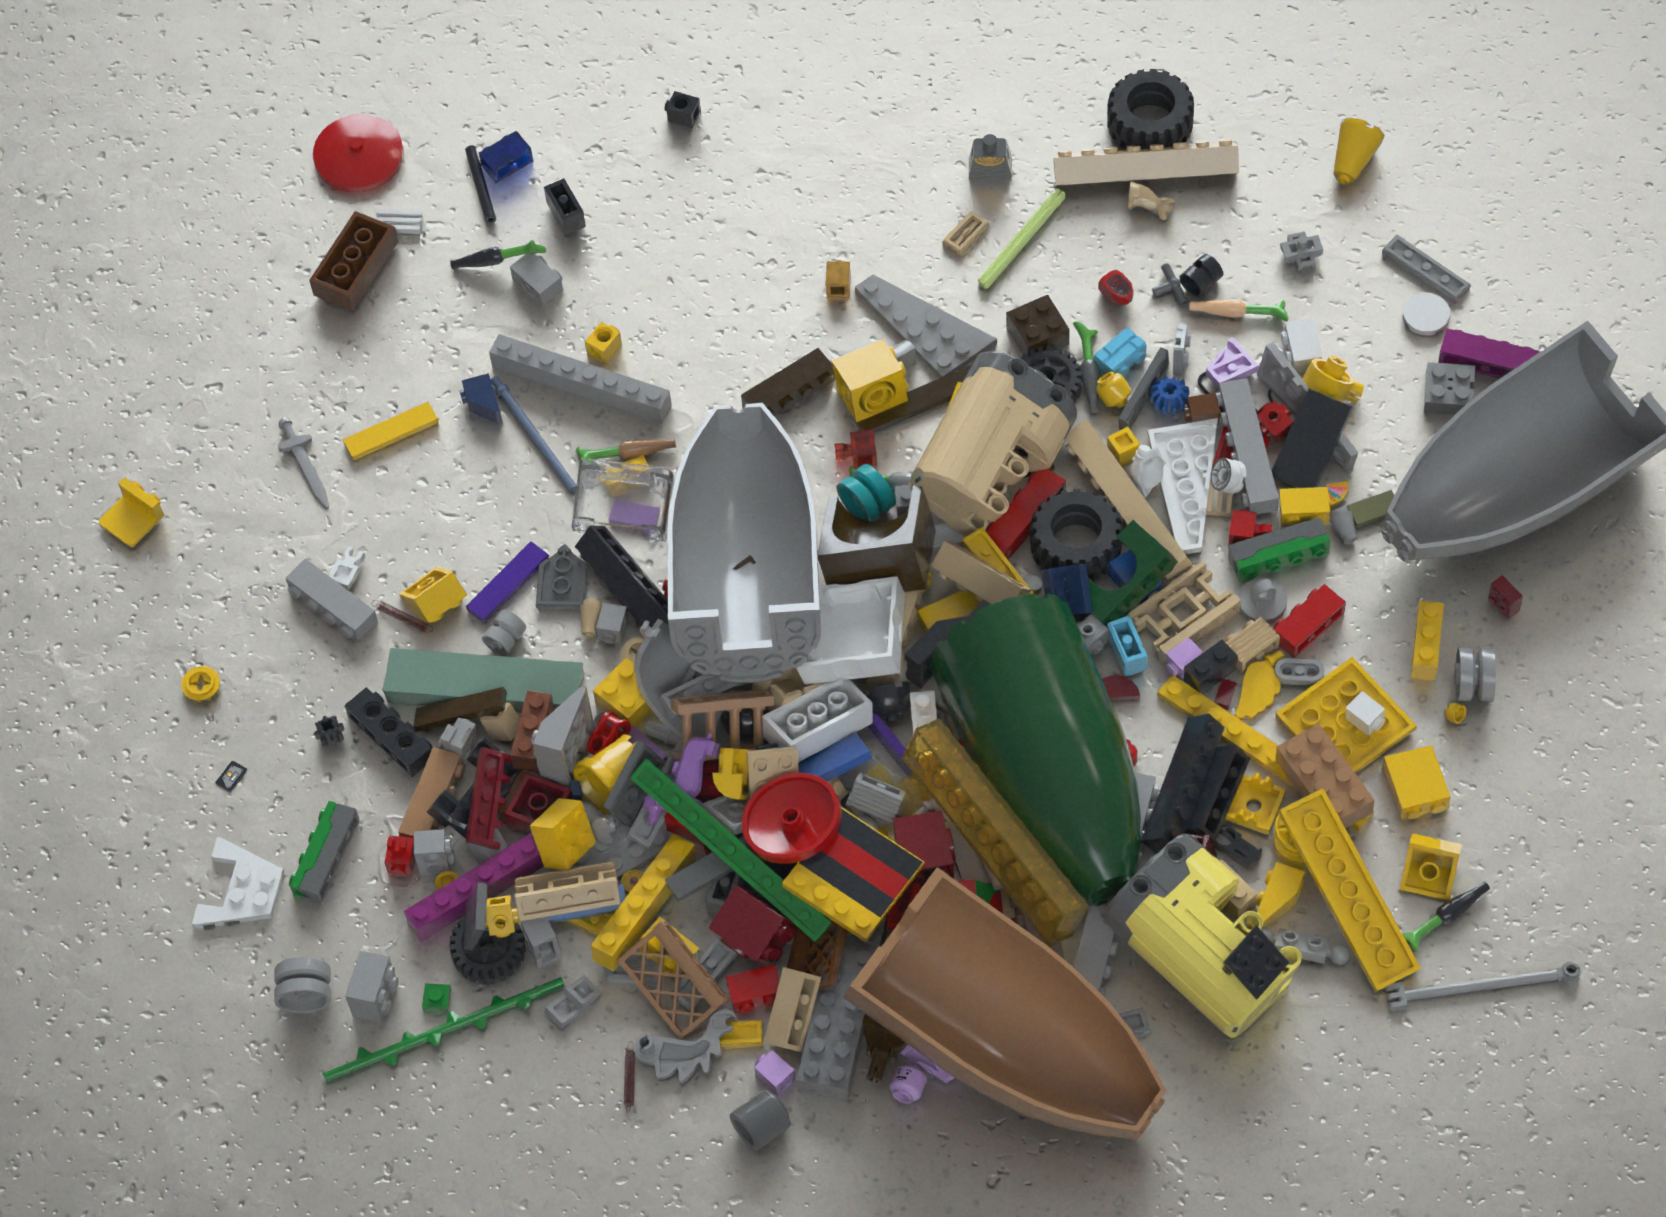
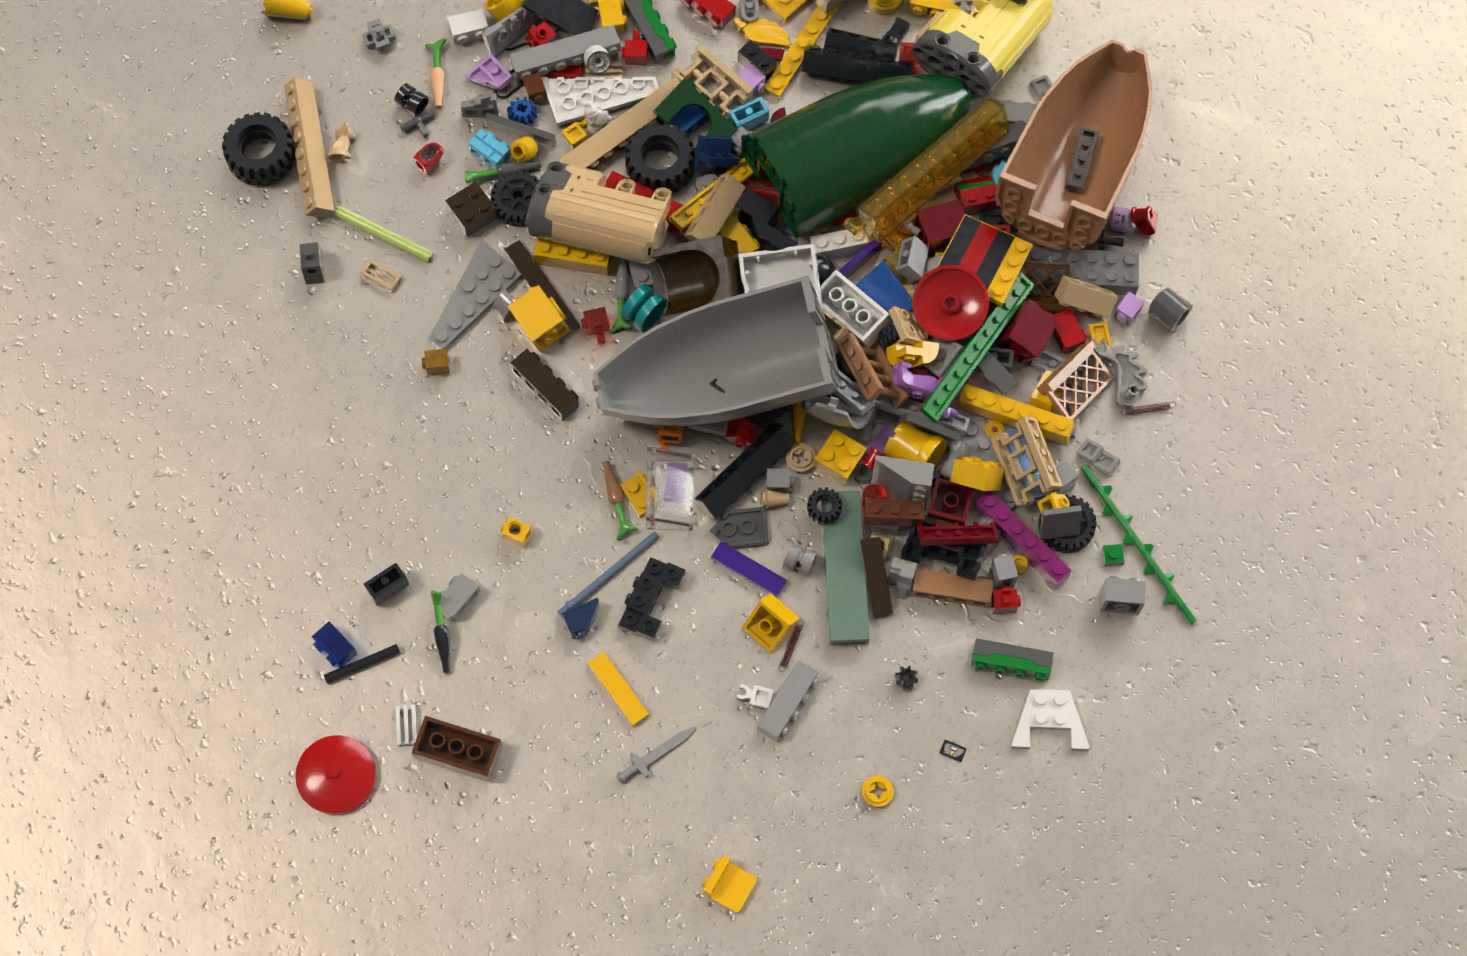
camera: 105 degrees left, 10 degrees up
light grey wheel [274,957,331,1013] -> none
black brick [344,687,433,777] -> none
light grey brick [489,334,672,424] -> none
black brick [664,91,701,129] -> none
tan brick [1224,617,1280,673] -> none
yellow piece [1225,773,1286,835] -> none
light grey tile [1239,578,1287,624] -> none
none -> black bracket [618,557,686,642]
none -> black tyre [807,487,842,525]
none -> dark brown tile [1065,127,1099,193]
none -> red piece [1130,206,1158,235]

